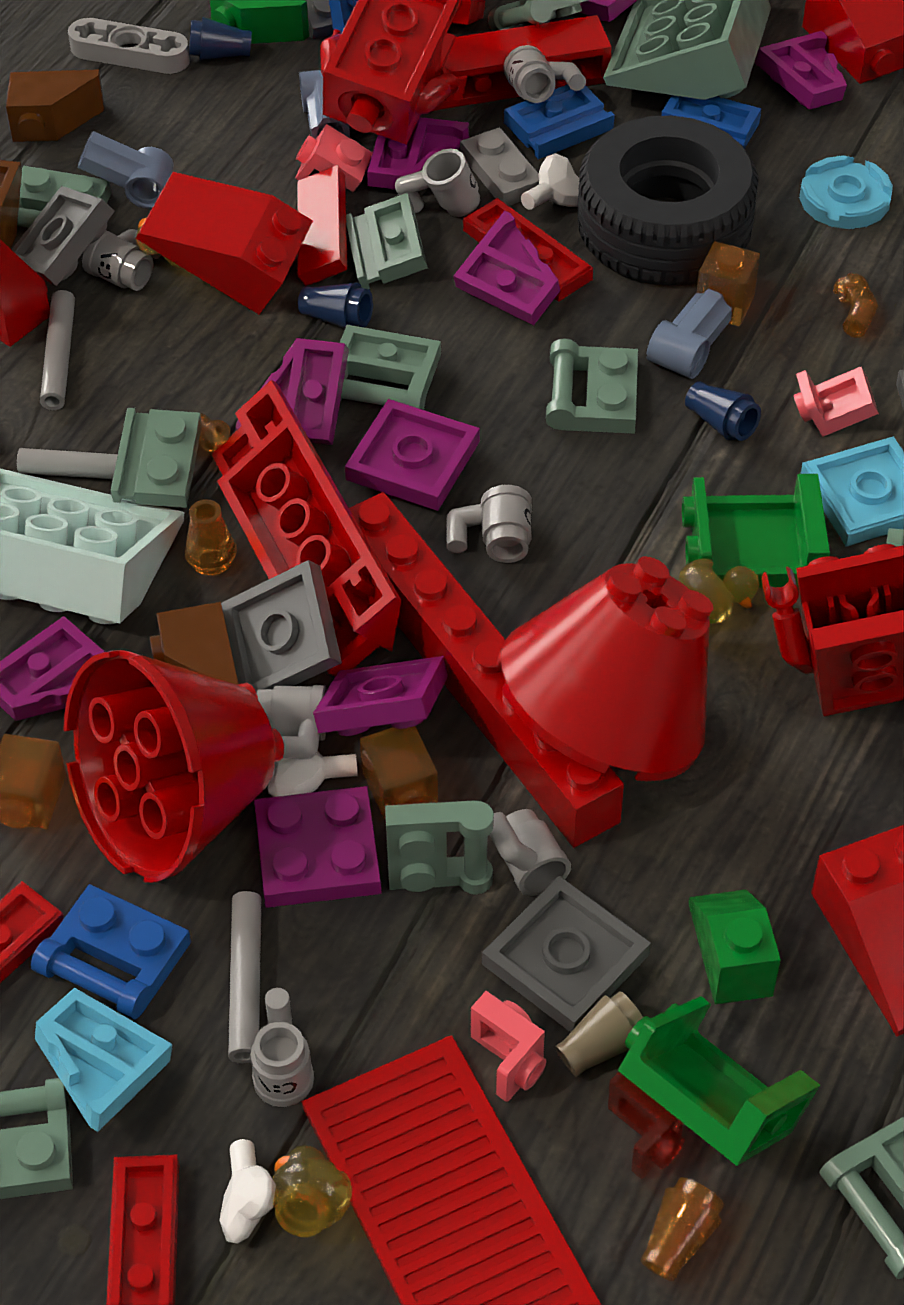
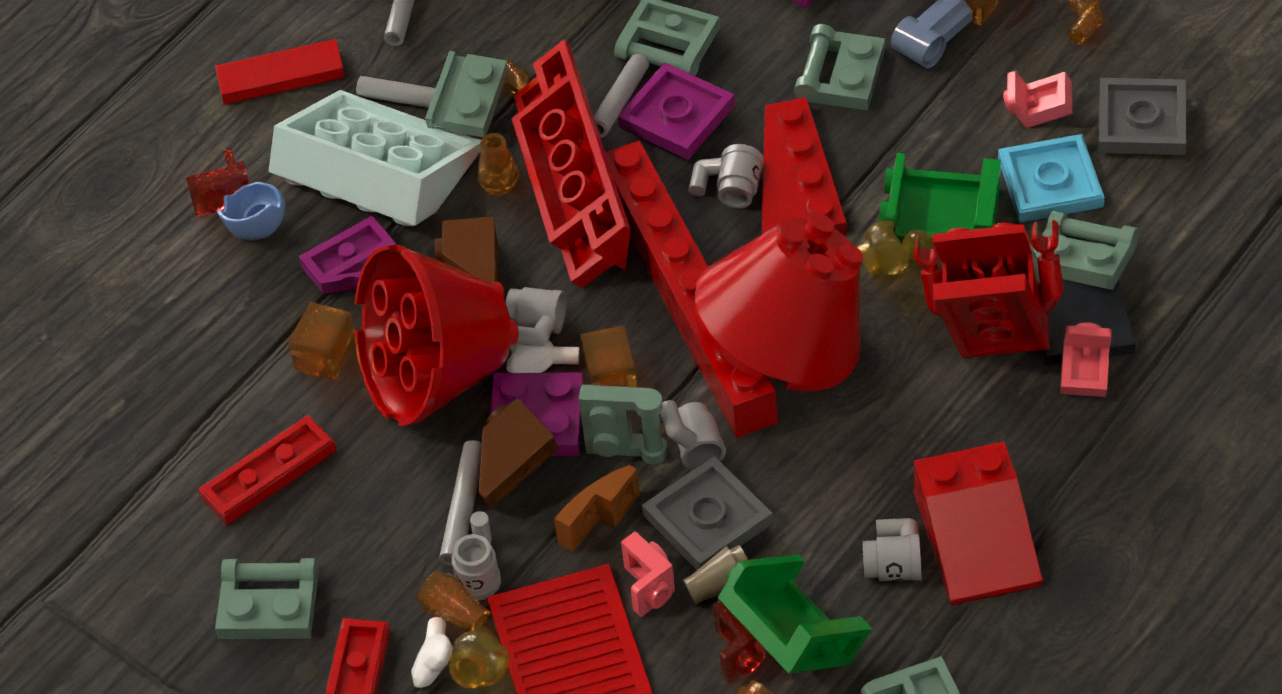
camera: 15 degrees right, 0 degrees up
blue plate [31,884,191,1019] -> none
medium azure wing [35,988,172,1132] -> none
dark grey plate [221,560,342,693] -> none
magenta wing [236,338,349,445] -> none
magenta plate [313,656,448,736] -> none
dark blue cone [685,382,761,441] -> none
green slope [688,889,781,1005] -> none
none -> clear orange cone [417,570,489,634]
none -> reddish brown slope [479,398,559,510]
none -> dark orange slope [554,465,640,553]
none -> light grey piece [593,54,649,138]
none -> red wing [762,97,847,234]
none -> light grey piece [863,518,922,582]

